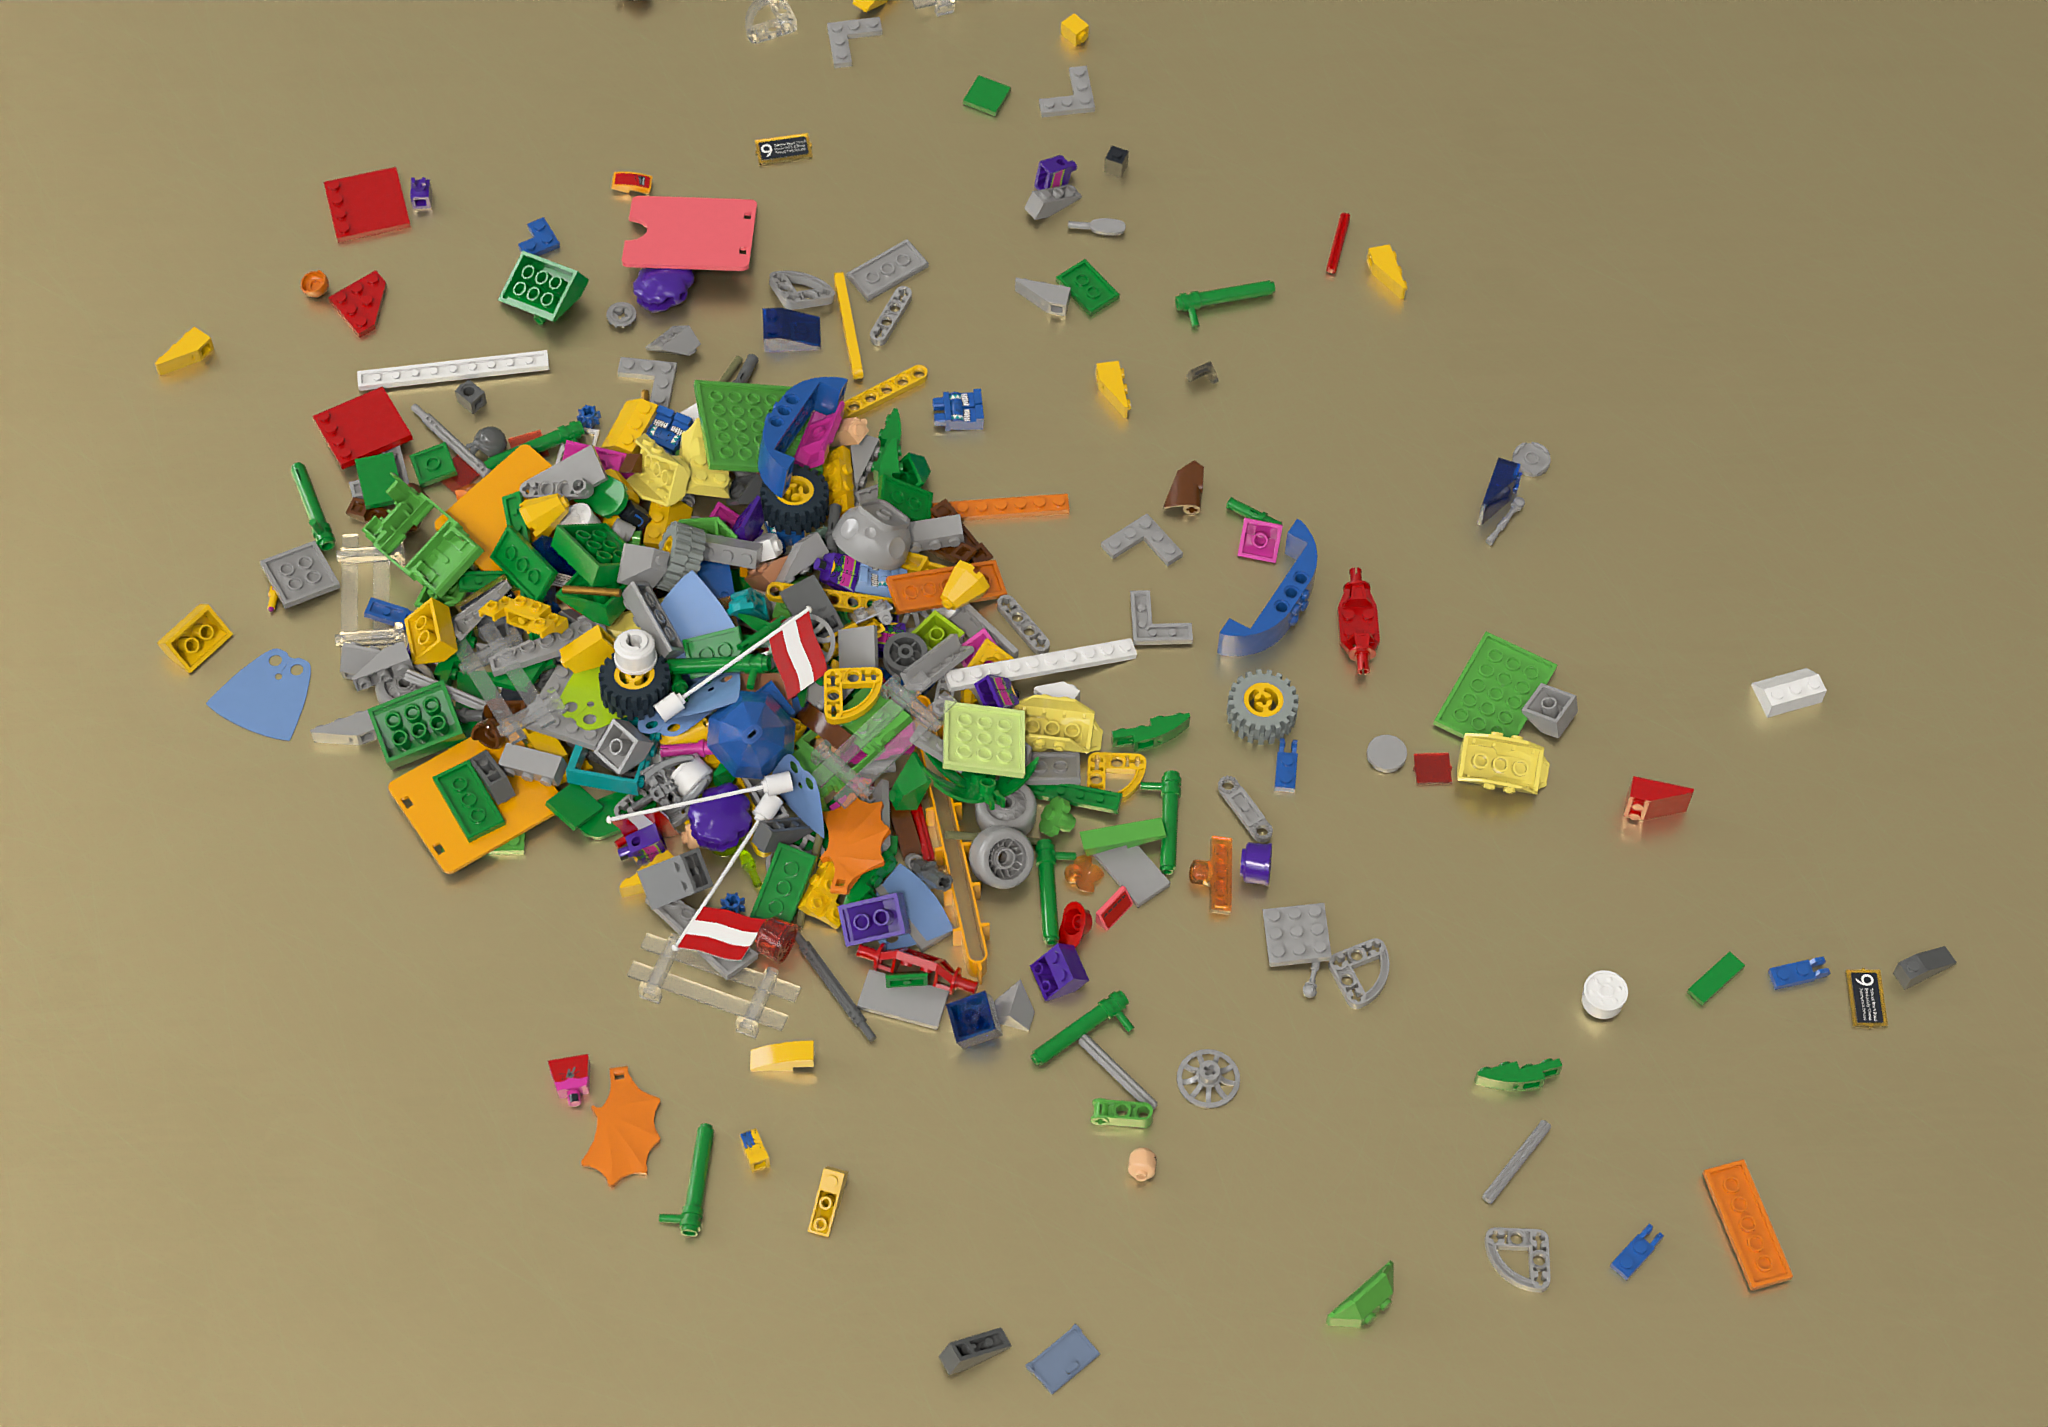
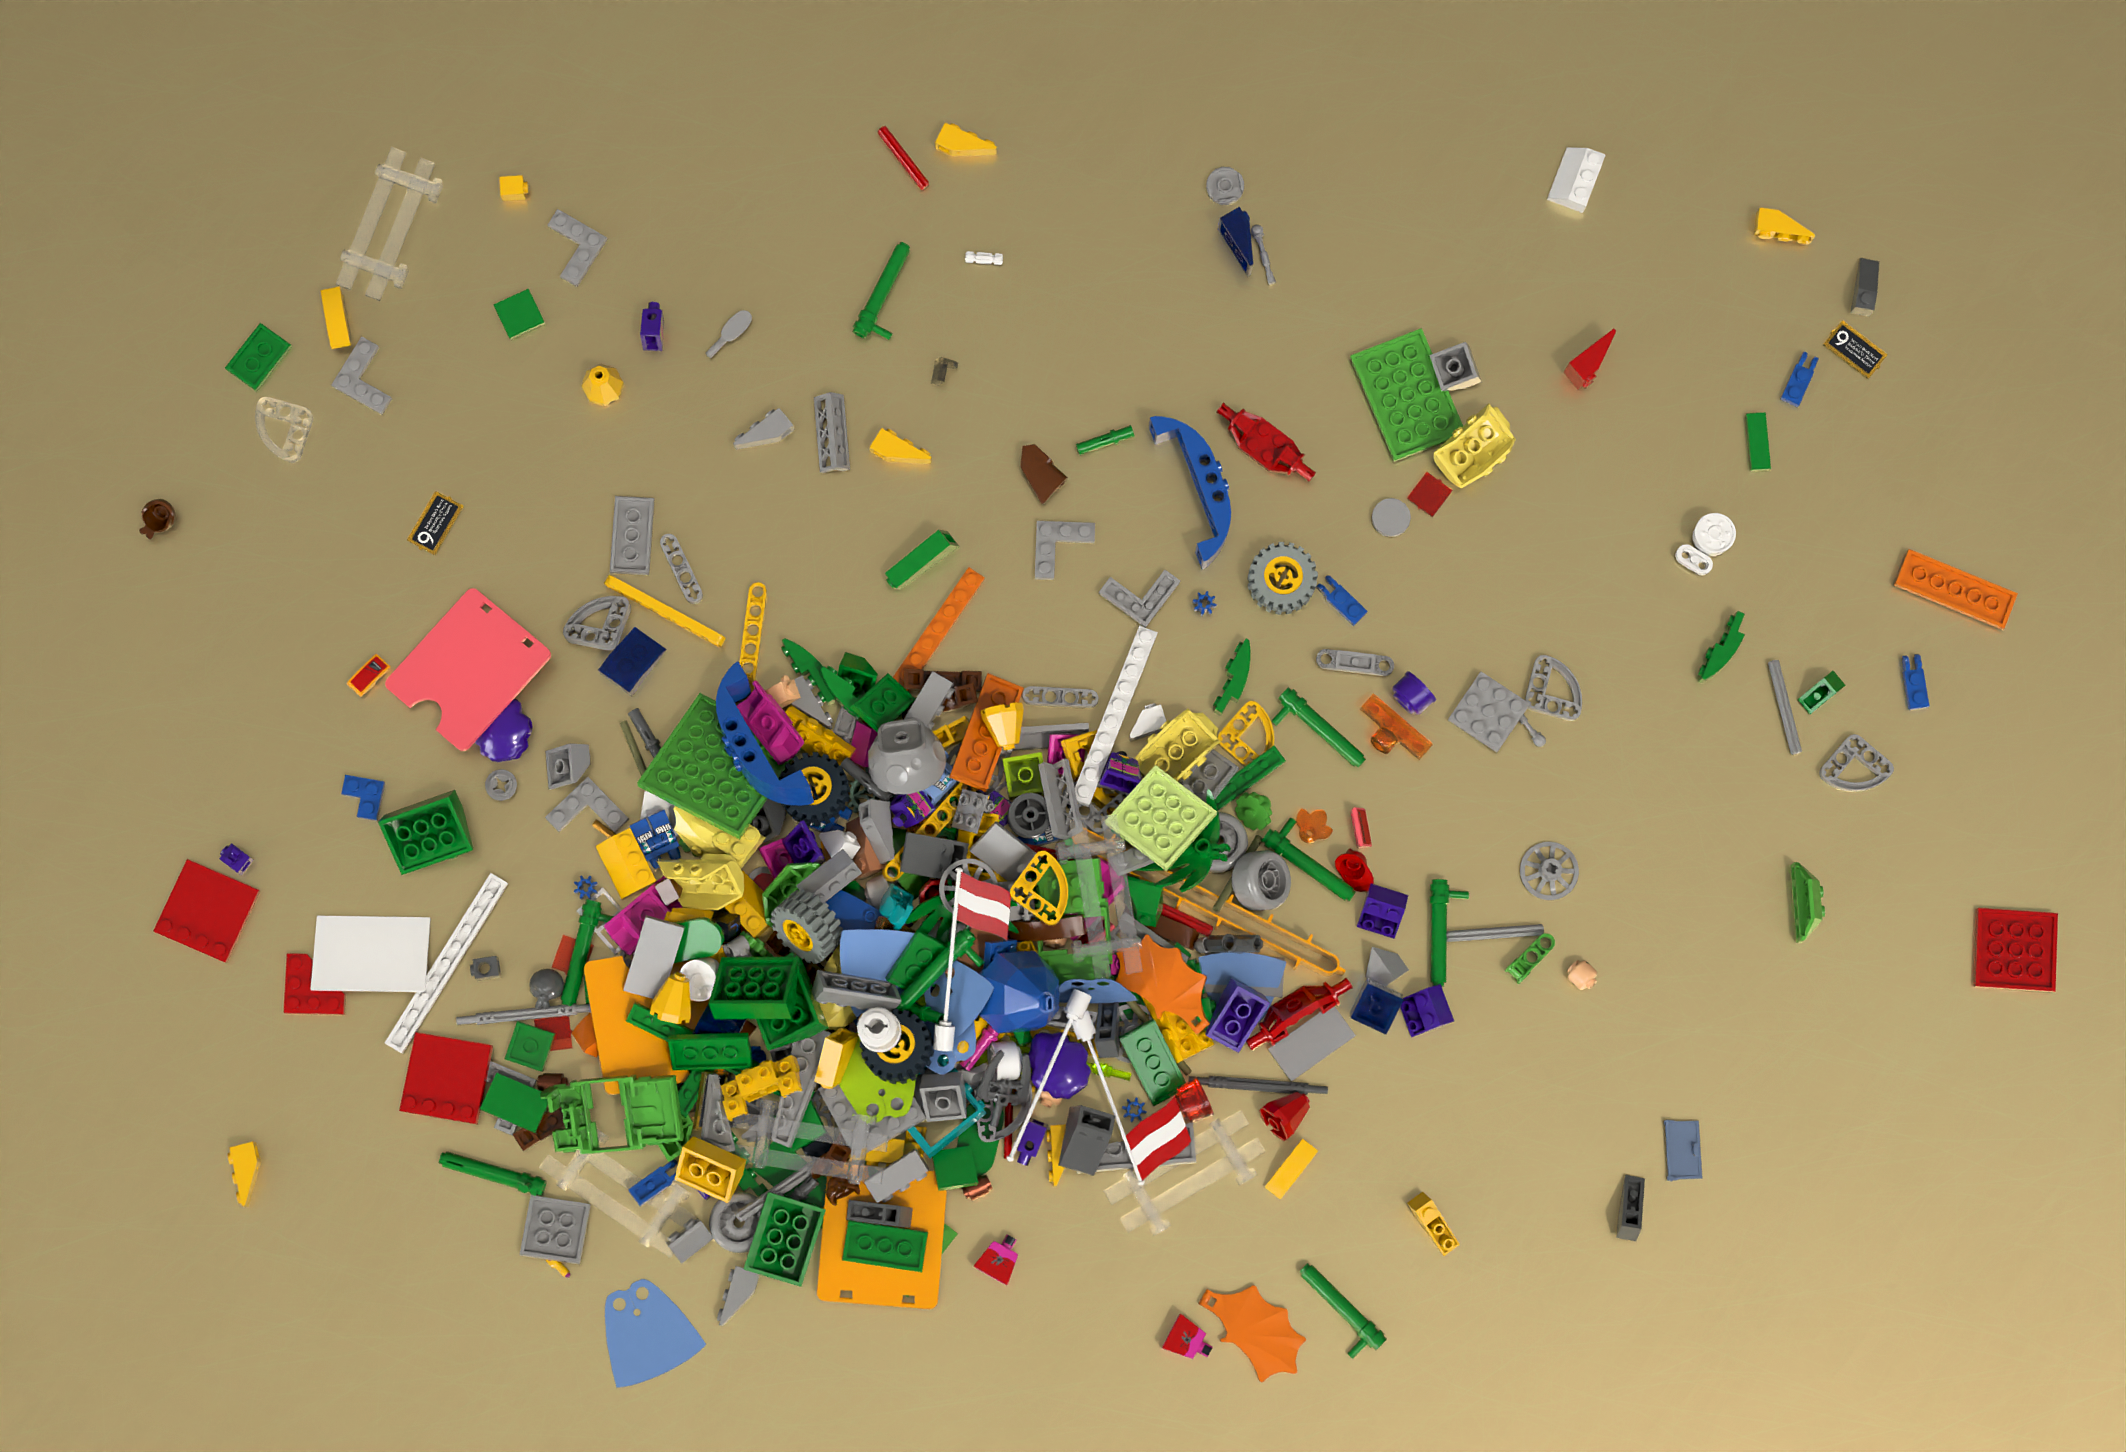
camera: 55 degrees left, 20 degrees up
yellow slope [157,604,233,673] -> none
orange hair [300,270,329,298] -> none
light grey slope [352,641,414,692] -> none
light grey beam [520,477,594,499] -> none
pearl gold bar [562,585,622,597] -> none
light grey slope [617,543,670,589] -> none
green pin [736,615,786,654] -> none
yellow leg [739,1128,770,1173] -> none
green slope [885,971,928,988] -> none
blue hips [932,389,984,431] -> none
light grey slope [1024,185,1082,220] -> none
green tile [1056,259,1120,316] -> none
bright green slope [1080,817,1167,856] -> none
light grey tile [1093,845,1170,908] -> none
brick [1104,146,1129,178] -> none
dark pink slope [1237,518,1283,563] -> none
none -> white piece [311,916,431,992]
none -> yellow cone [582,364,624,406]
none -> light grey fence [814,392,850,473]
none -> green slope [885,530,960,589]
none -> copper brick [962,1175,993,1201]
none -> white axle [965,251,1003,265]
none -> torso [974,1234,1018,1286]
none -> blue gear [1192,591,1217,616]
none -> red cone [1259,1092,1310,1141]
none -> dark purple slope [1398,984,1455,1038]
none -> white plate [1675,544,1713,575]
none -> yellow slope [1754,208,1815,244]
none -> green slope [1798,671,1846,714]

